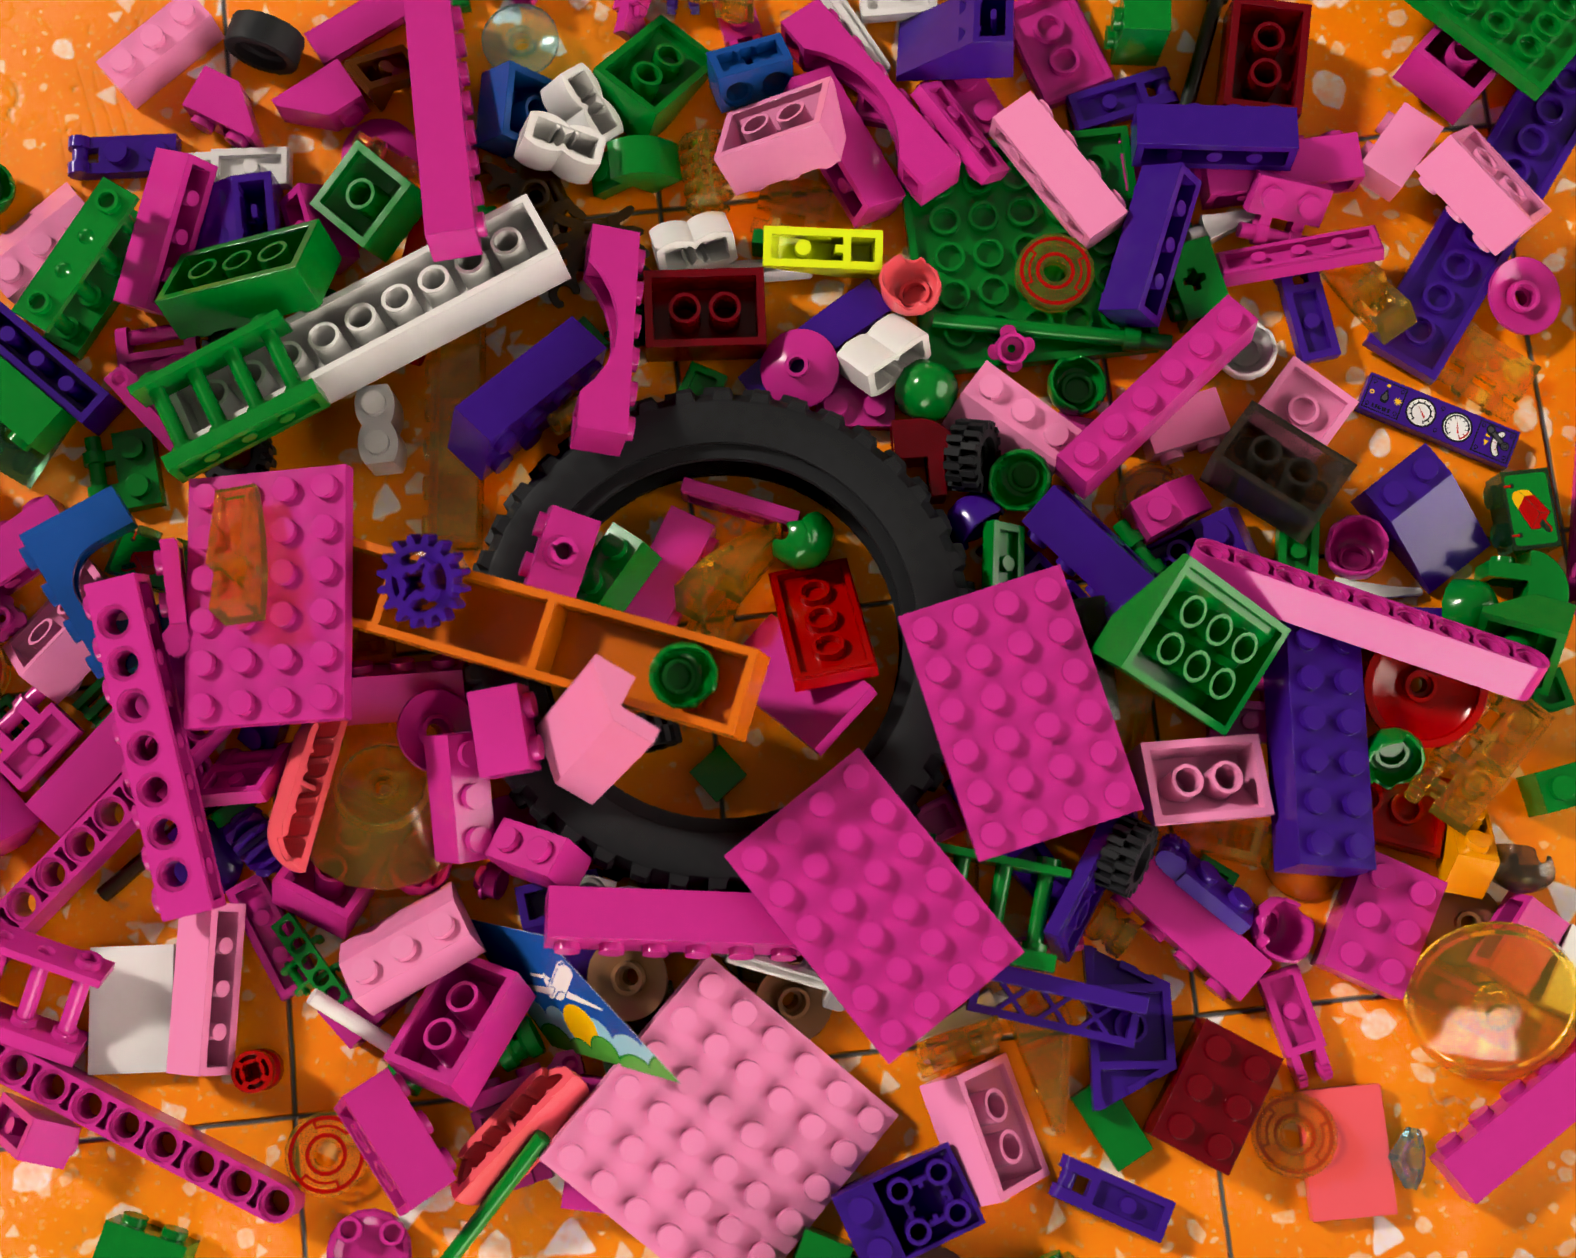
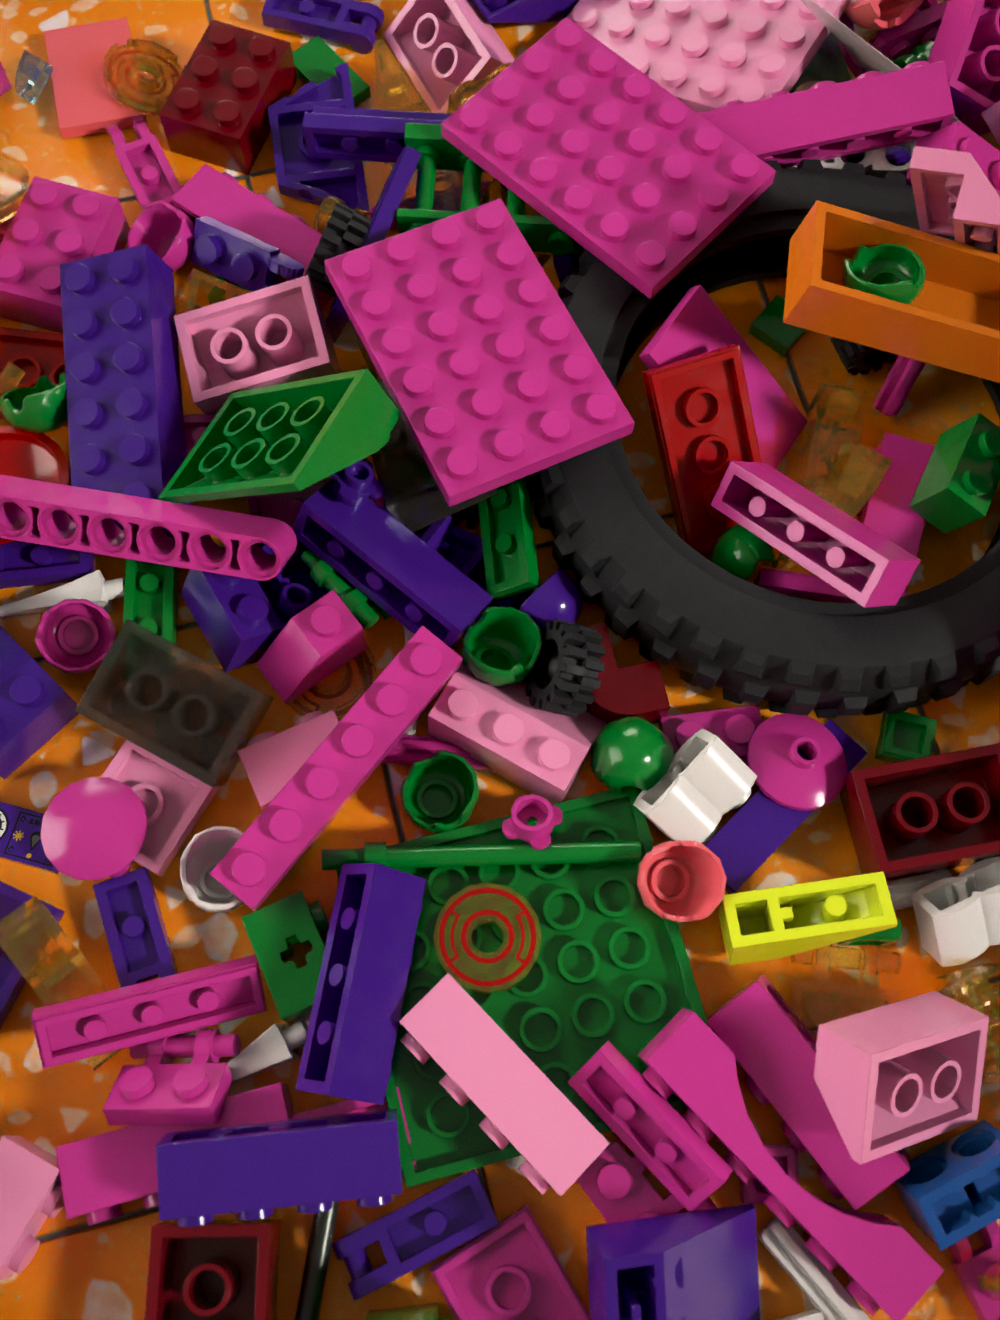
camera: 170 degrees right, 10 degrees down
none -> dark pink dish [40,777,147,880]
none -> dark pink brick [711,461,921,608]

